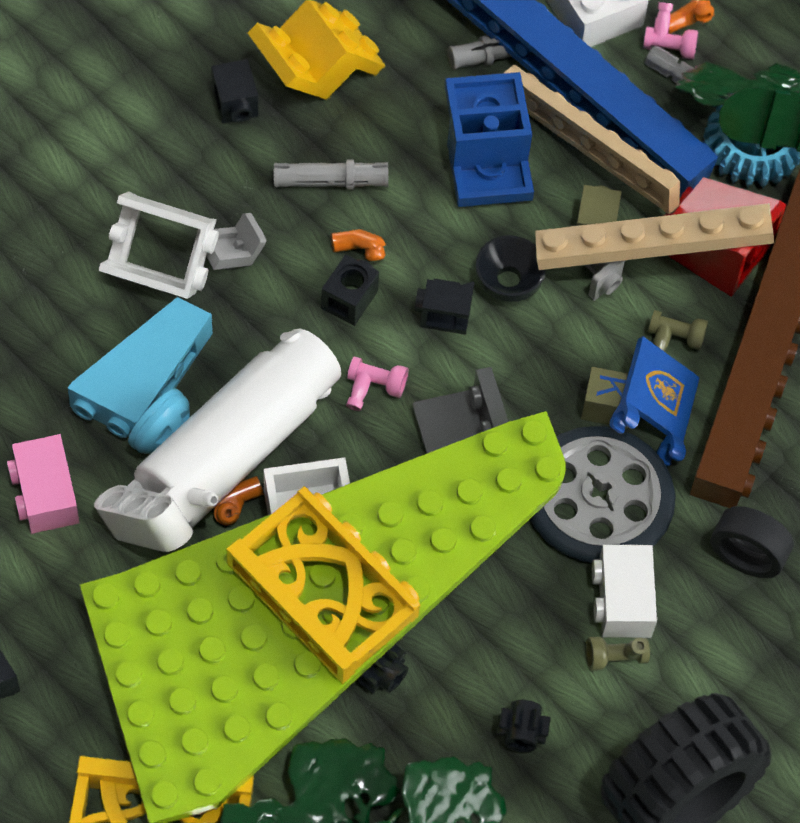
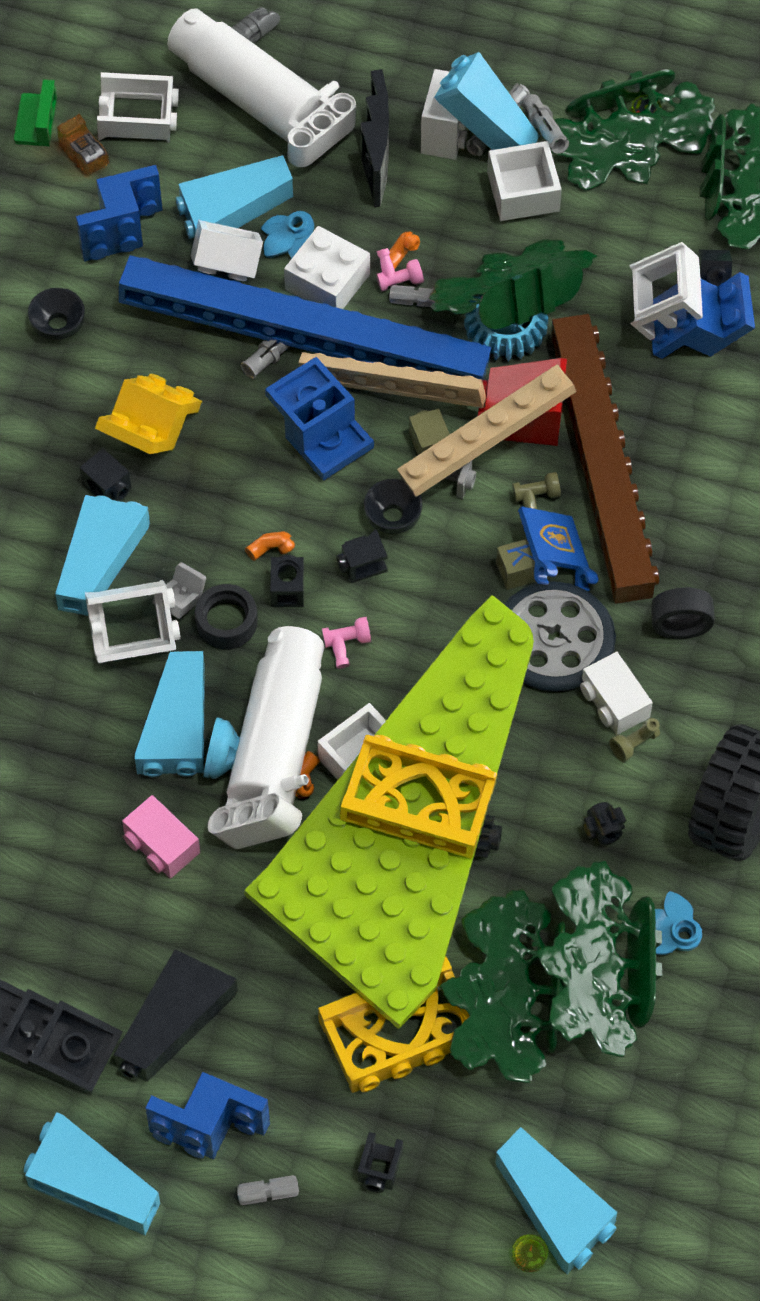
camera: 25 degrees left, 0 degrees up
light grey pin [274,159,388,190] -> none
dark grey bracket [413,367,509,454] -> none
none -> medium azure slope [55,495,150,616]
none -> black tyre [195,584,258,649]

